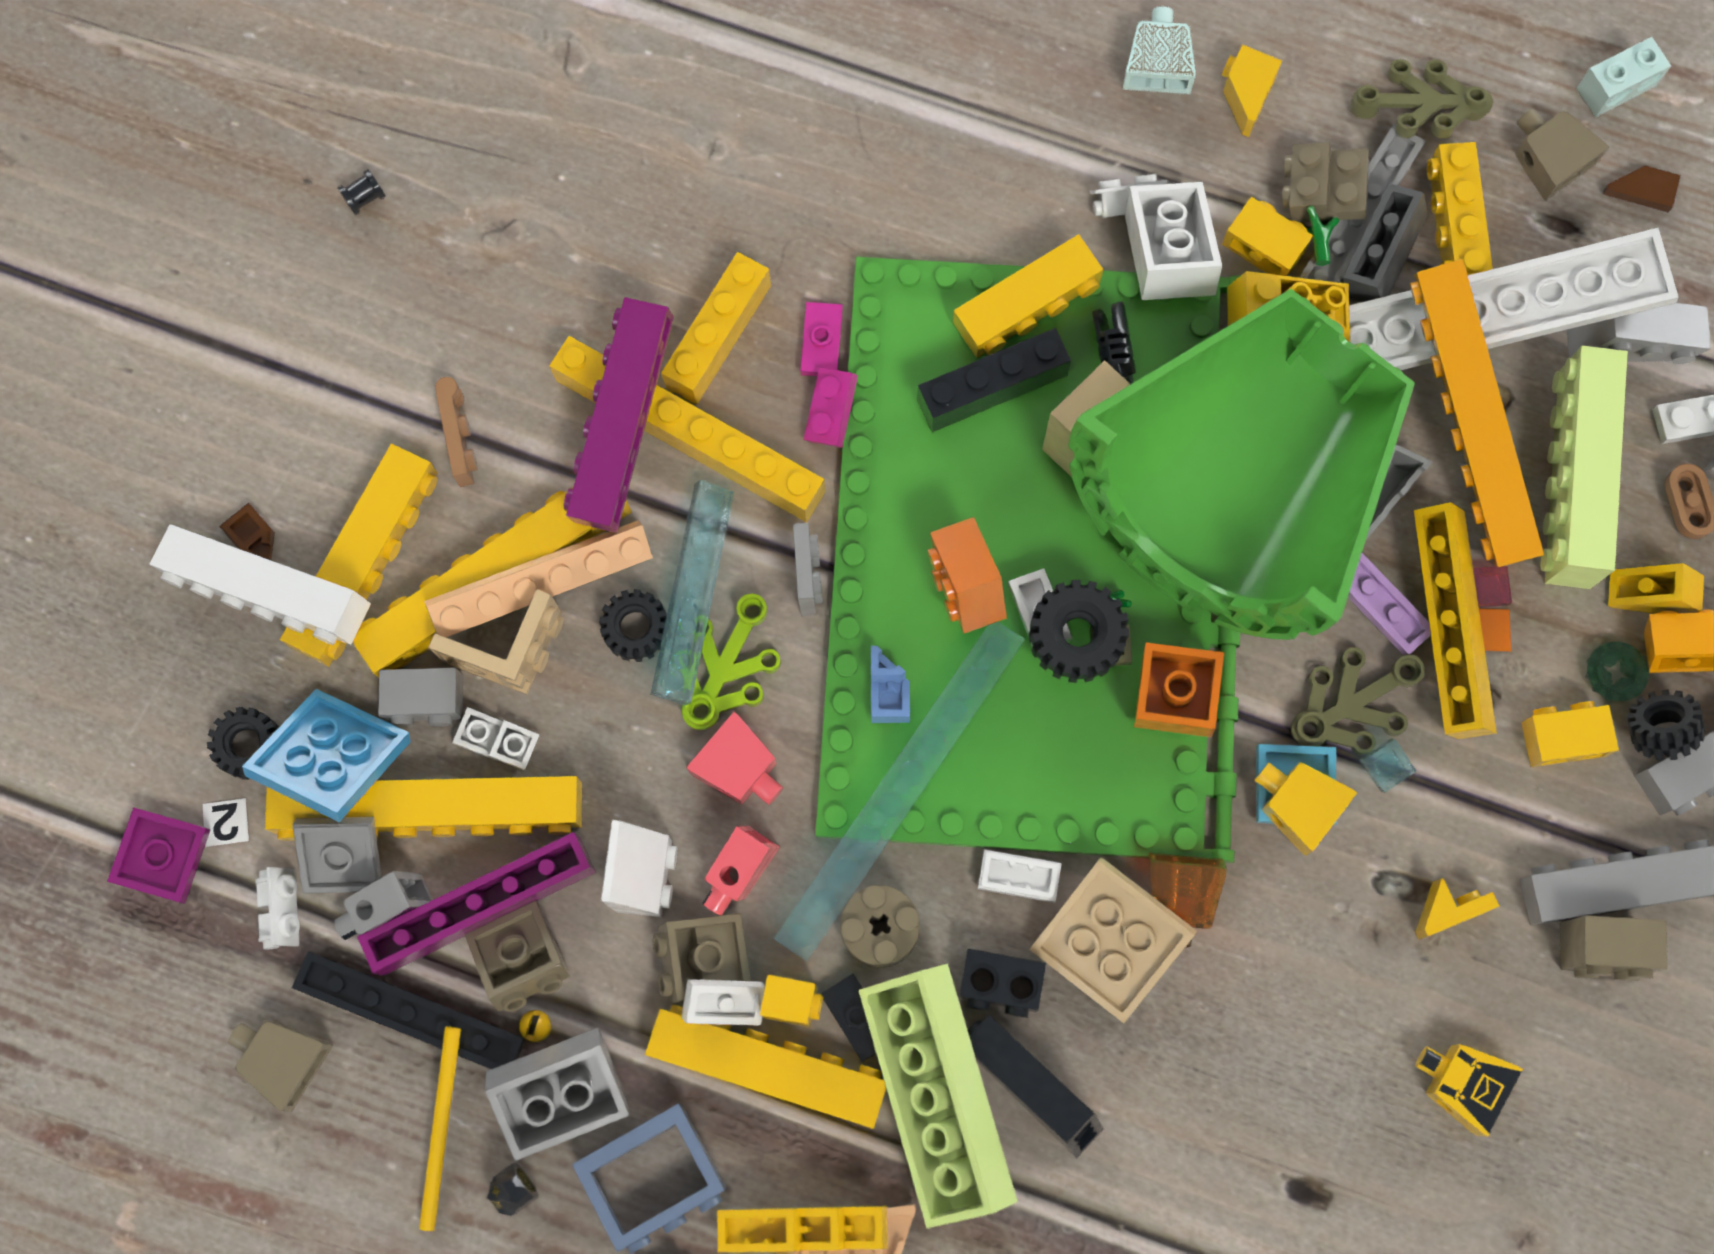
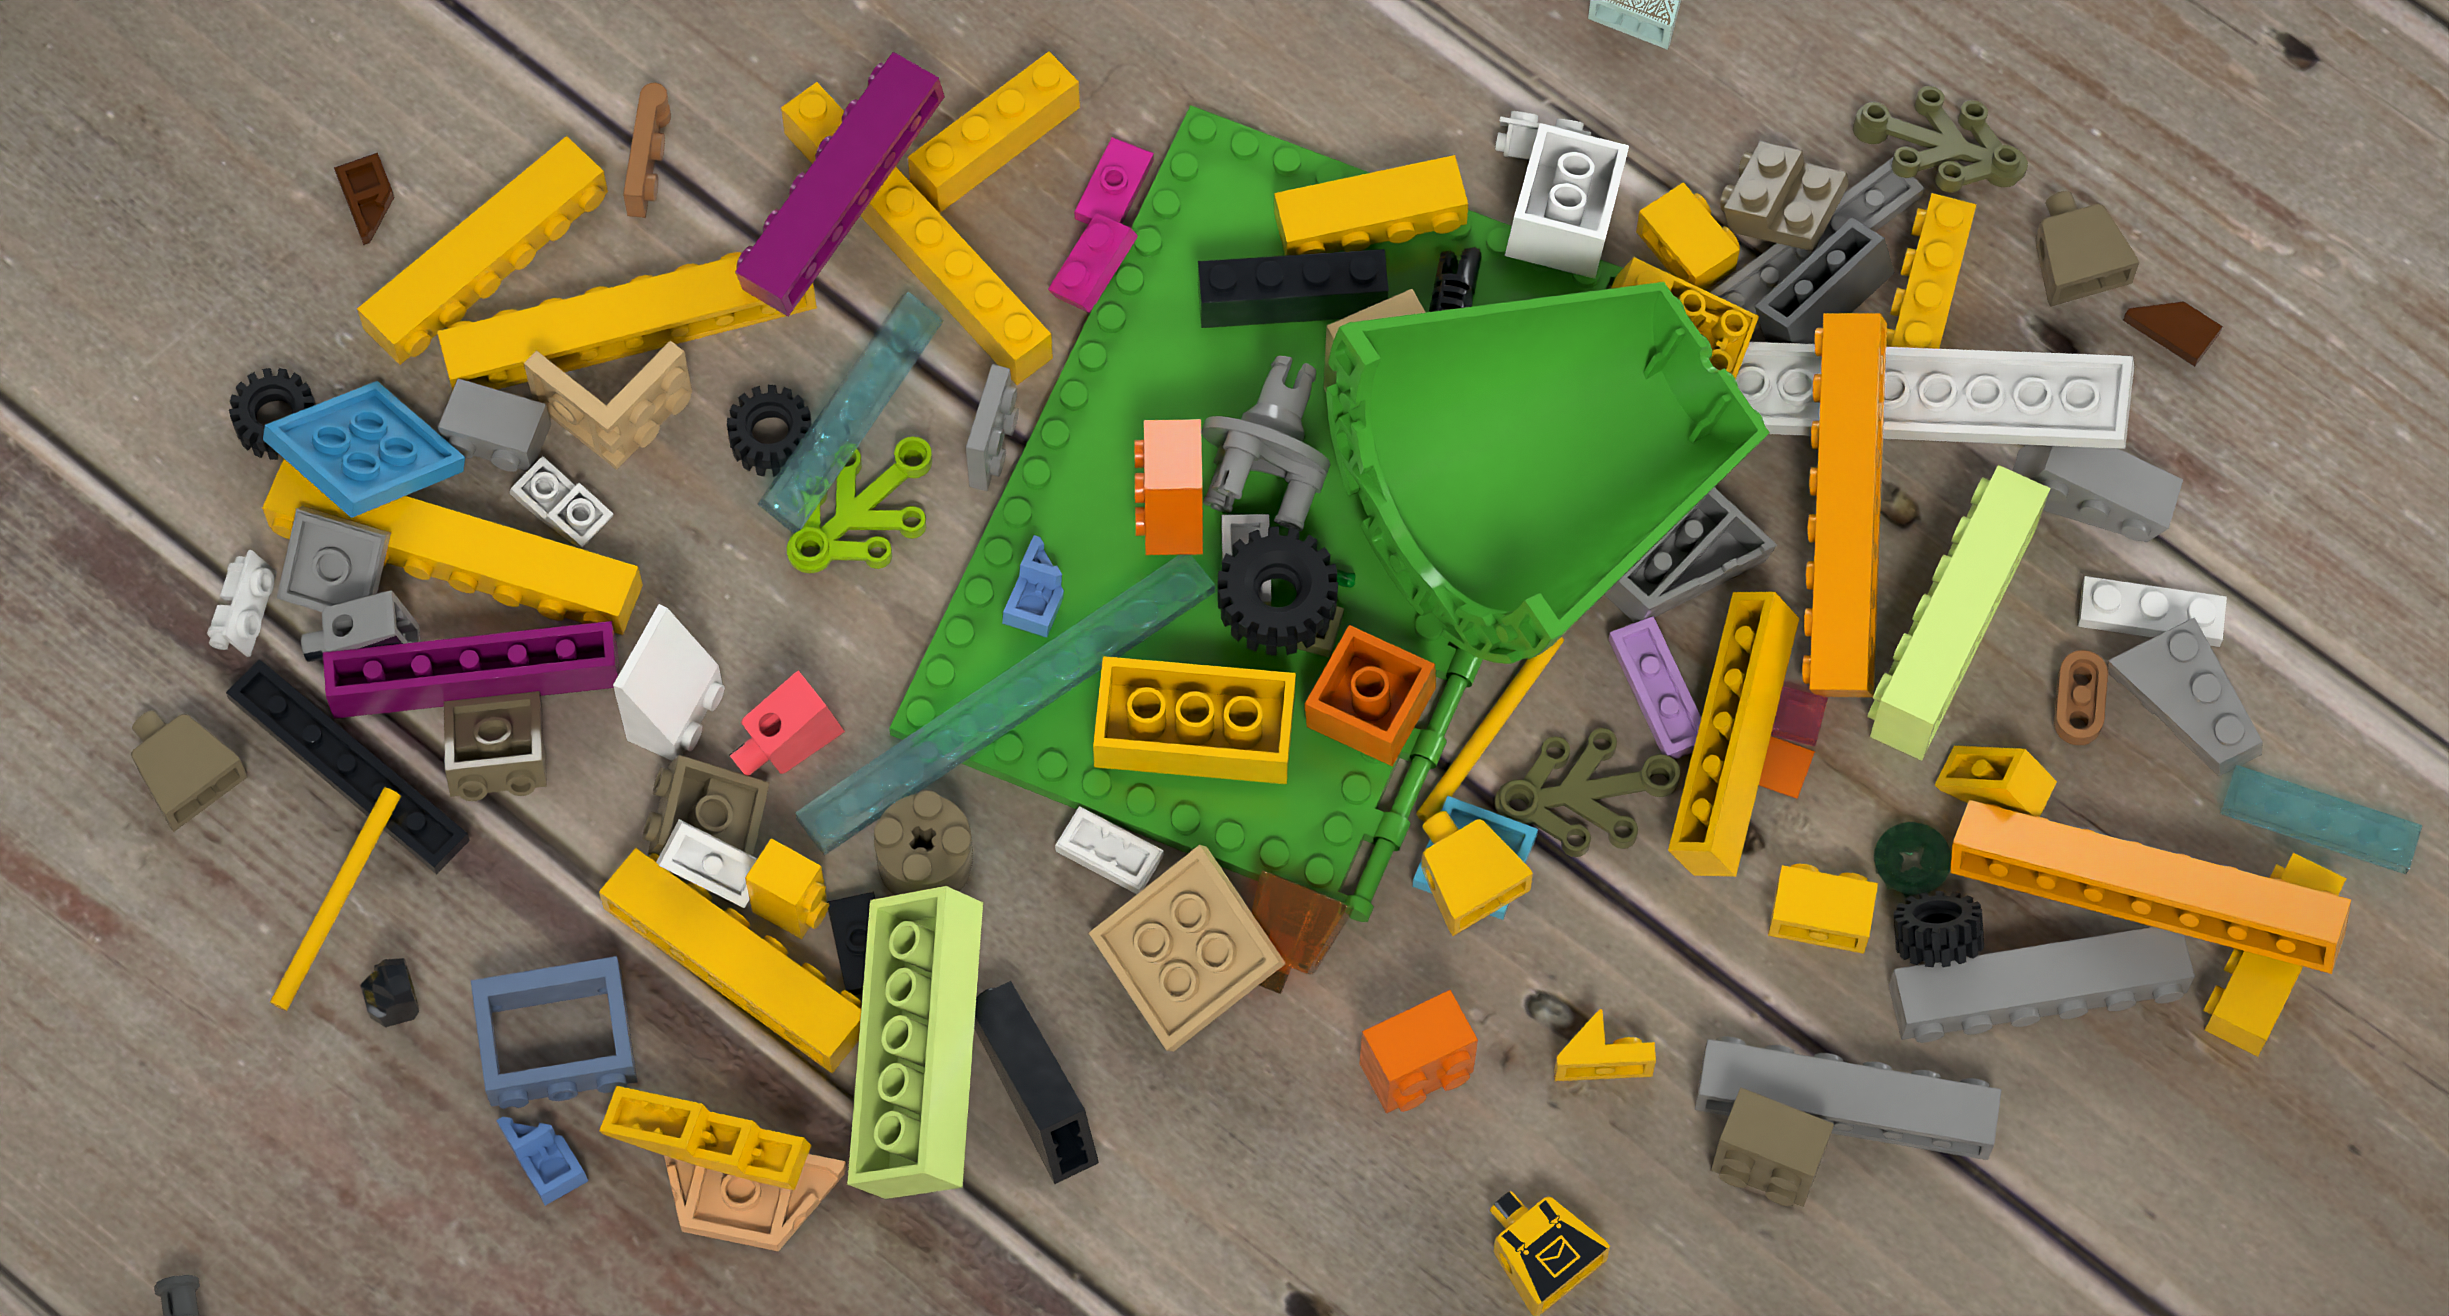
camera: 15 degrees right, 10 degrees down
magenta plate [107,807,211,904] -> none
white brick [149,524,371,645] -> none
white sticker [202,798,249,847] -> none
light nougat plate [424,521,653,637] -> none
light grey brick [485,1027,629,1161] -> none
yellow hinge [519,1010,552,1042] -> none
coral torso [686,712,784,805] -> none
black brick [958,948,1046,1018] -> none
yellow slope [1221,44,1282,137] -> none
green bar [1307,206,1340,266] -> none
clear light blue plate [1360,738,1416,793] -> none
light aqua brick [1576,37,1671,117] -> none
none -> yellow brick [1093,656,1296,784]
none -> light grey piece [1201,356,1331,531]
none -> orange brick [1359,990,1478,1114]
none -> yellow piece [1416,637,1564,822]

